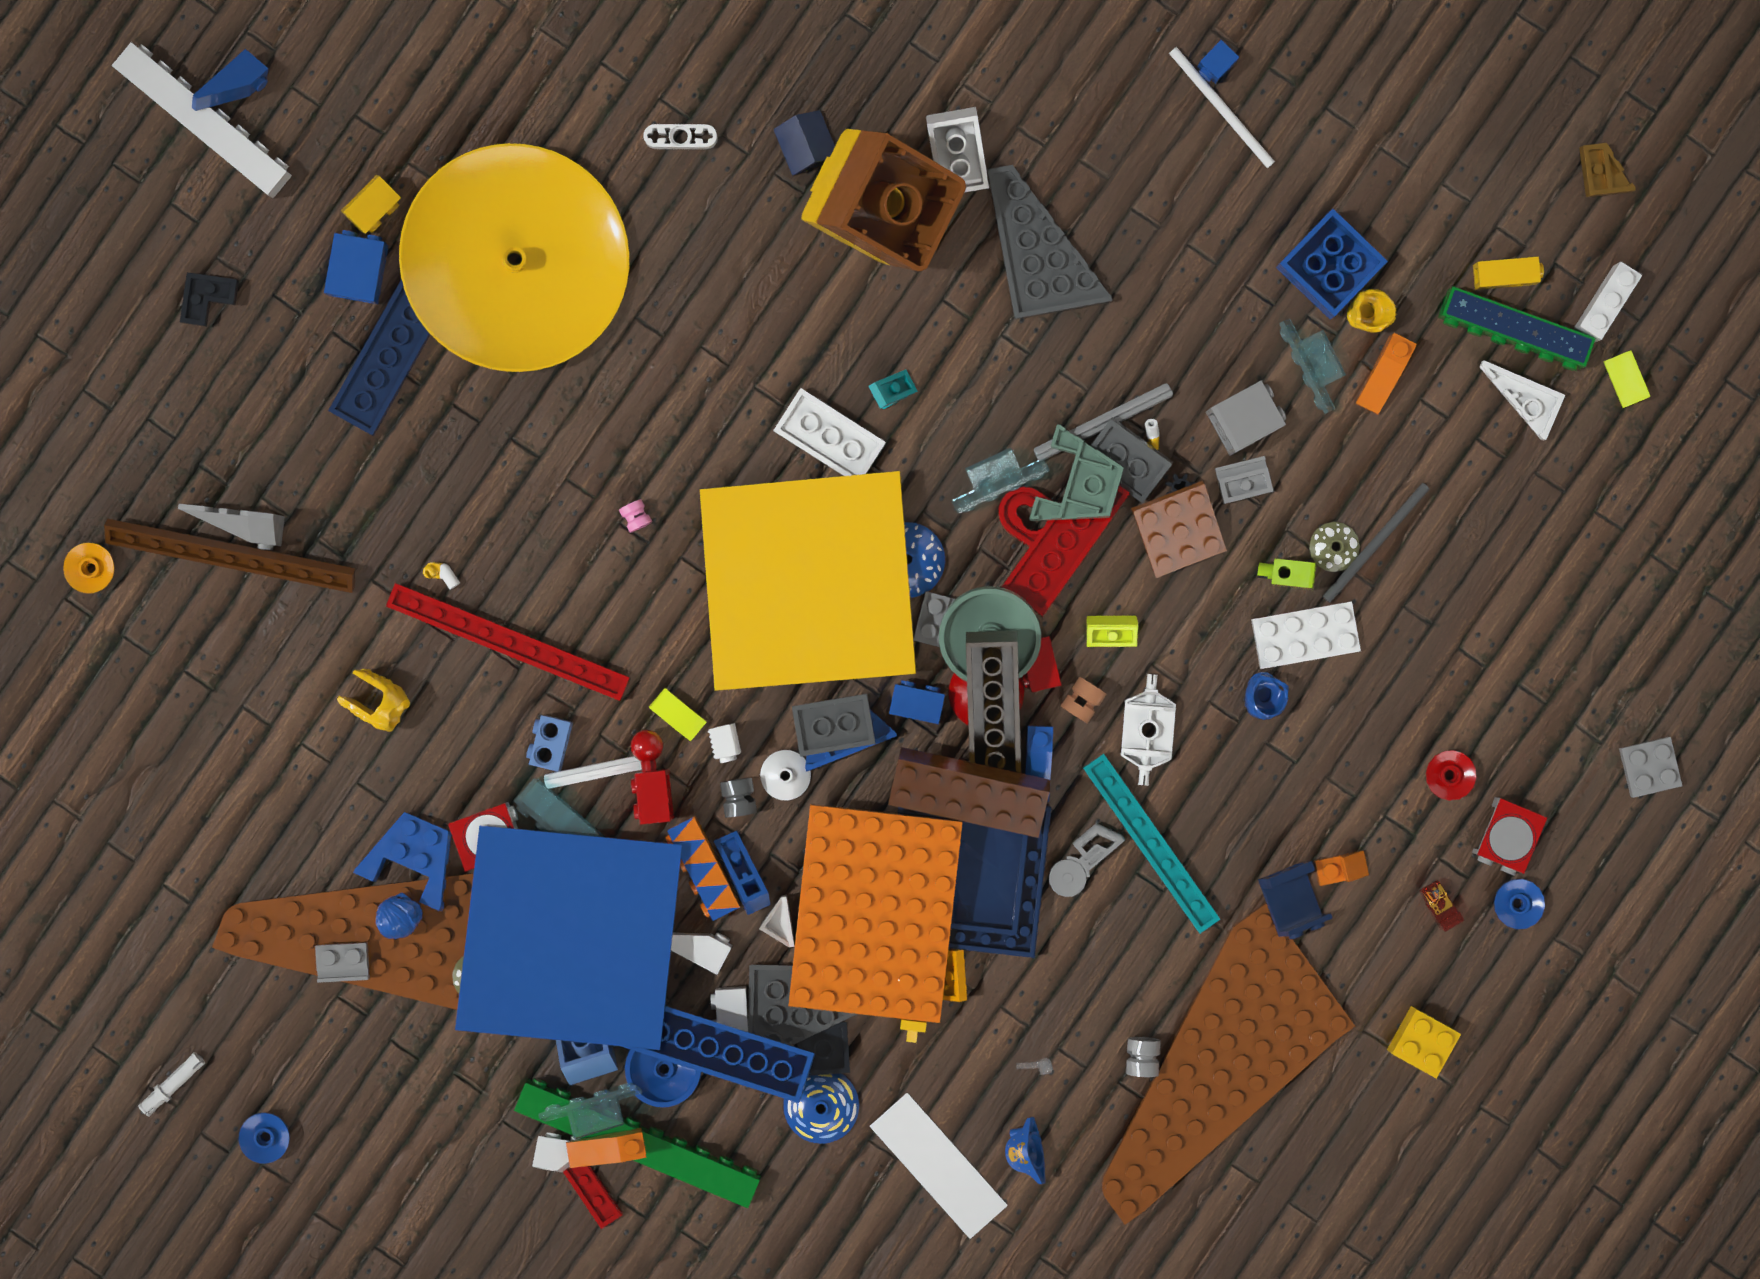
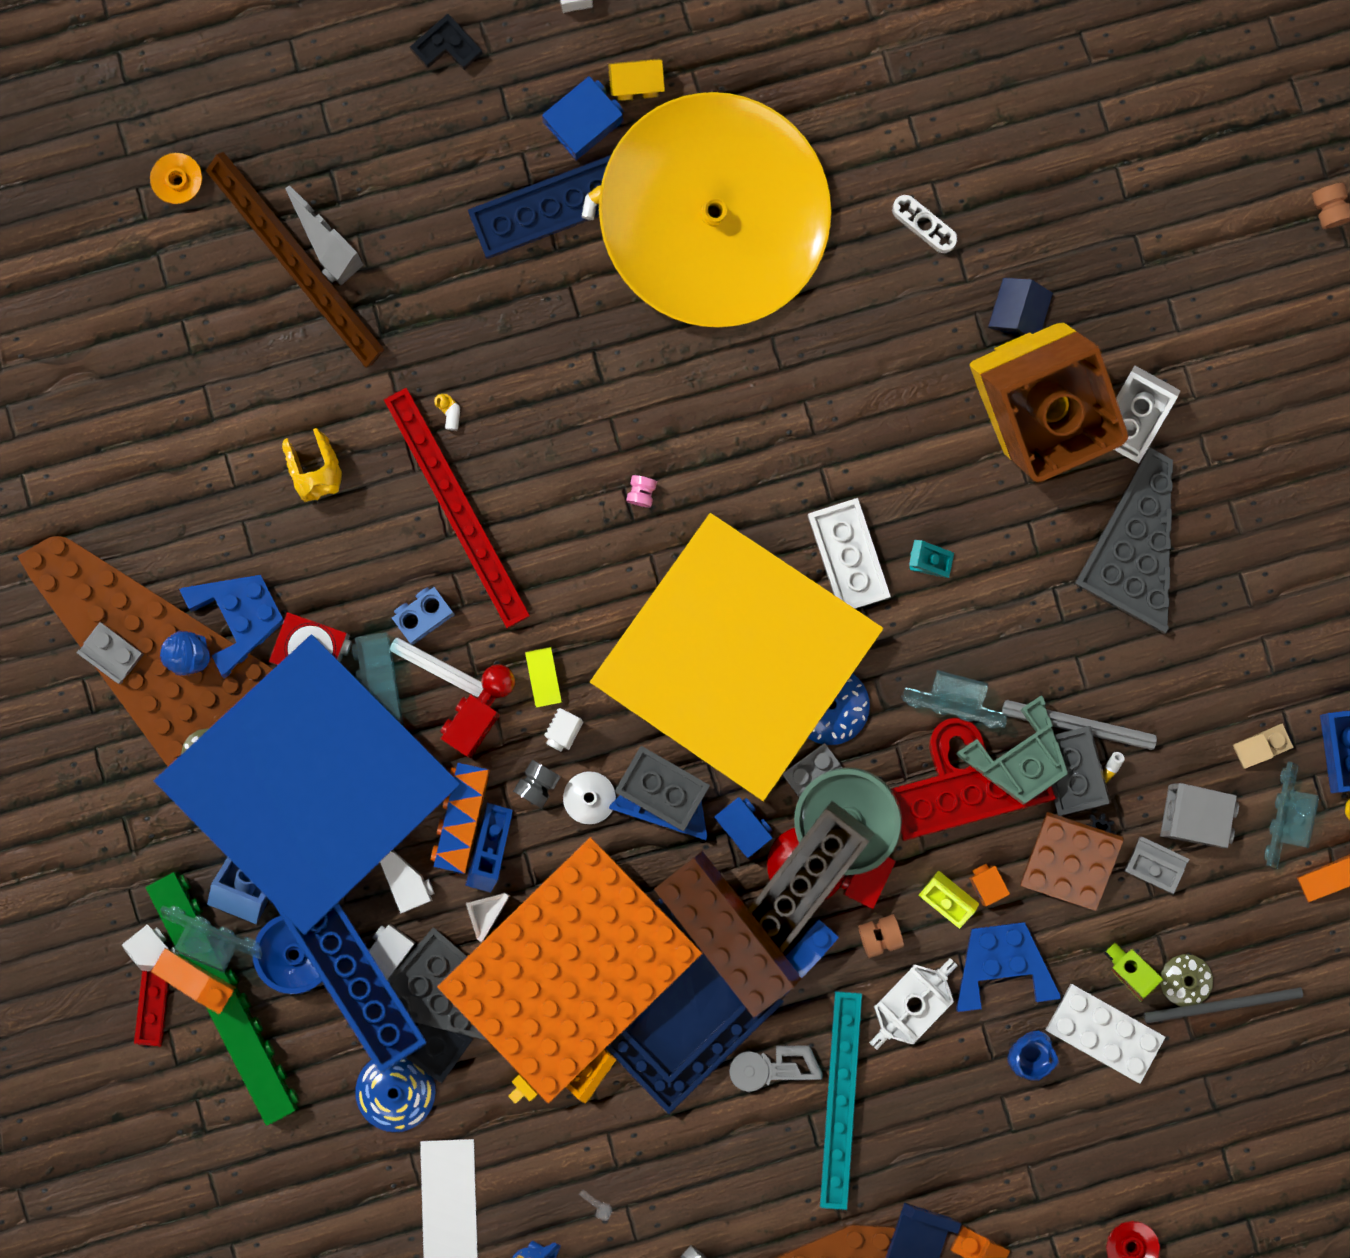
camera: 35 degrees right, 5 degrees down
none -> white arm [582,185,601,220]
none -> blue wing [956,922,1061,1012]
none -> orange brick [969,863,1010,906]
none -> tan slope [1233,723,1294,769]

